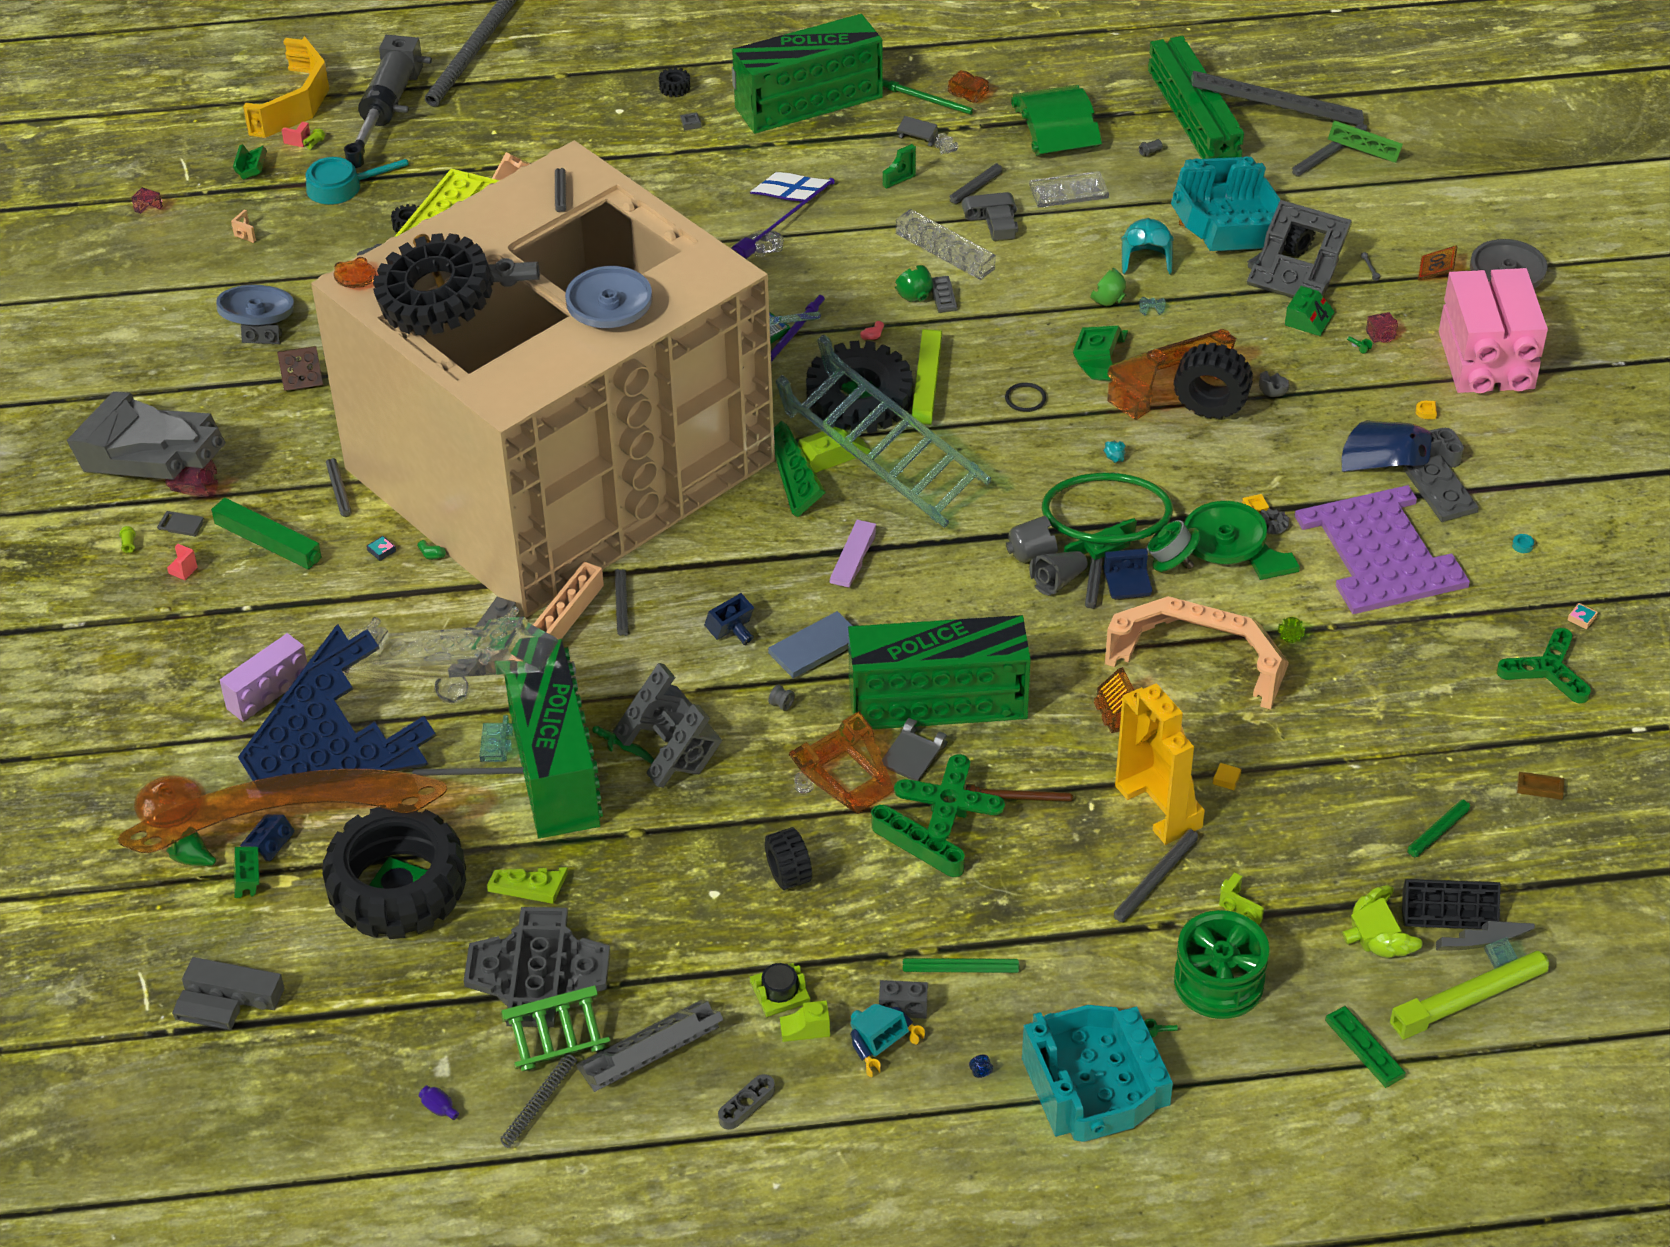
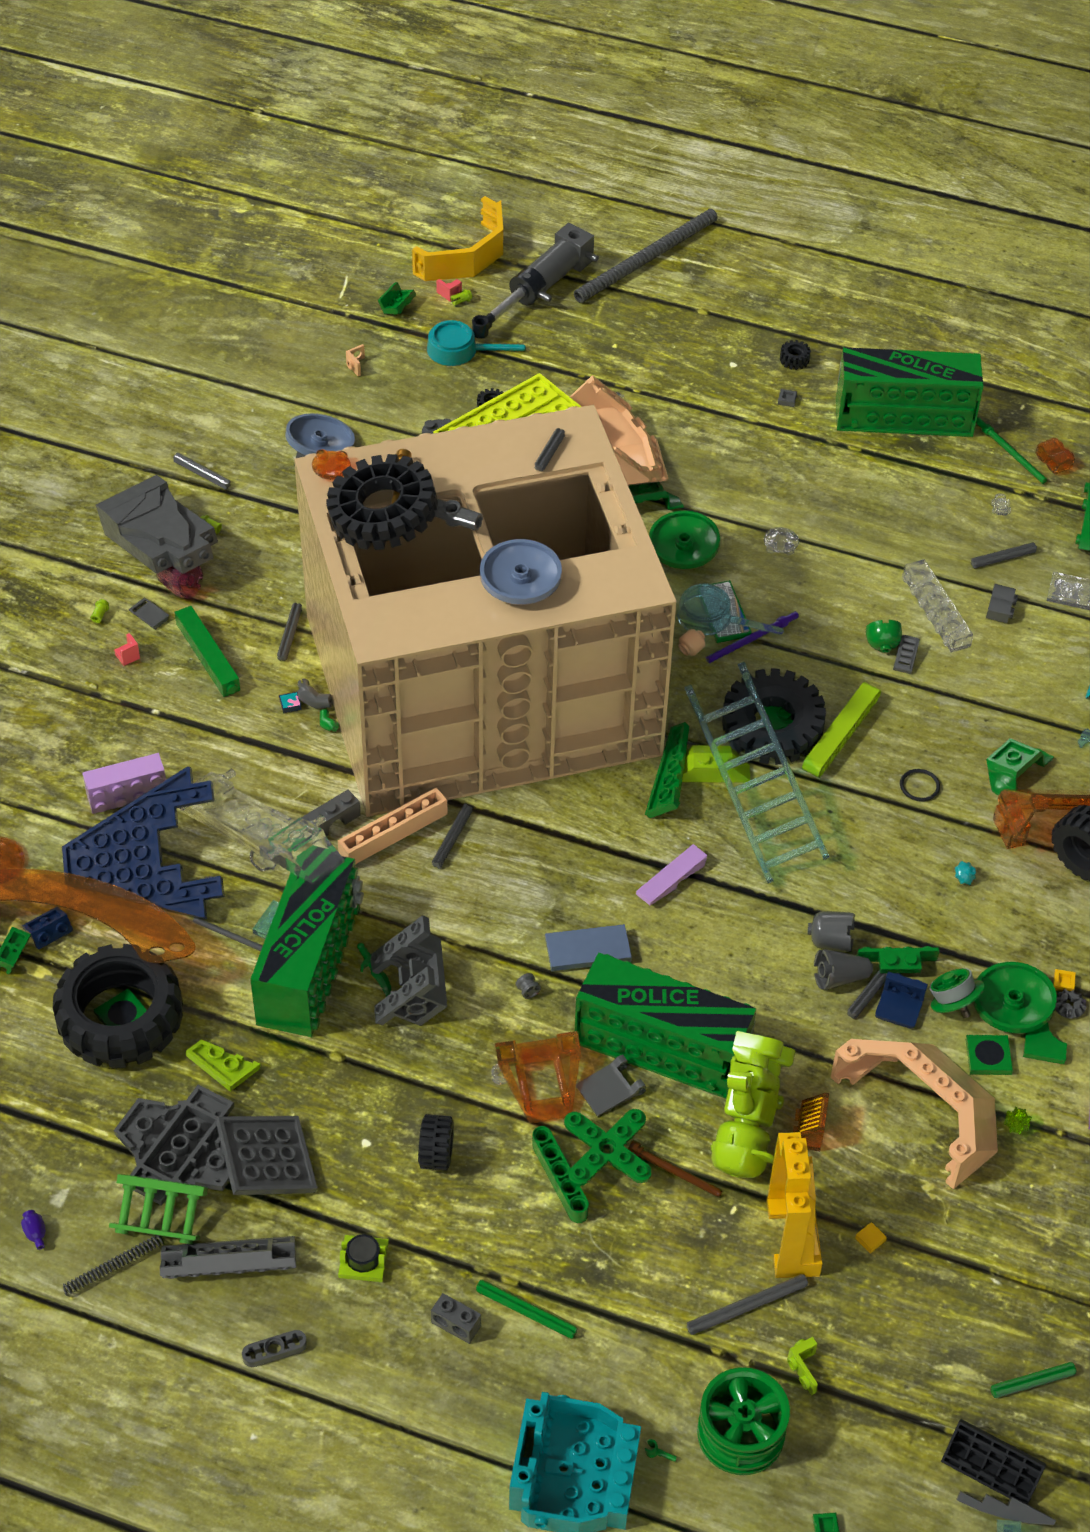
camera: 25 degrees right, 5 degrees up
clear pink panel [131,187,163,214] -> none
dark blue brick [704,593,754,645] -> none
flag [731,172,835,259] -> none
lime arch [780,1000,830,1042] -> none
teal torso [850,1004,925,1077] -> none
coral arm [860,321,884,341] -> none
green tile [883,144,916,189] -> none
dark grey hinge [897,116,939,146] -> none
dark grey beam [961,192,1017,220] -> none
clear blue bush [969,1054,993,1078] -> none
green piece [1041,473,1173,544] -> none
bright green cylinder [1090,268,1126,306] -> none
lime torso [1342,885,1422,958] -> none
none -> dark grey axle [173,453,231,489]
none -> dark grey plate [216,1116,317,1195]
none -> dark grey arm [297,679,333,709]
none -> lime piece [711,1031,796,1178]
none -> green tile [965,1035,1013,1075]

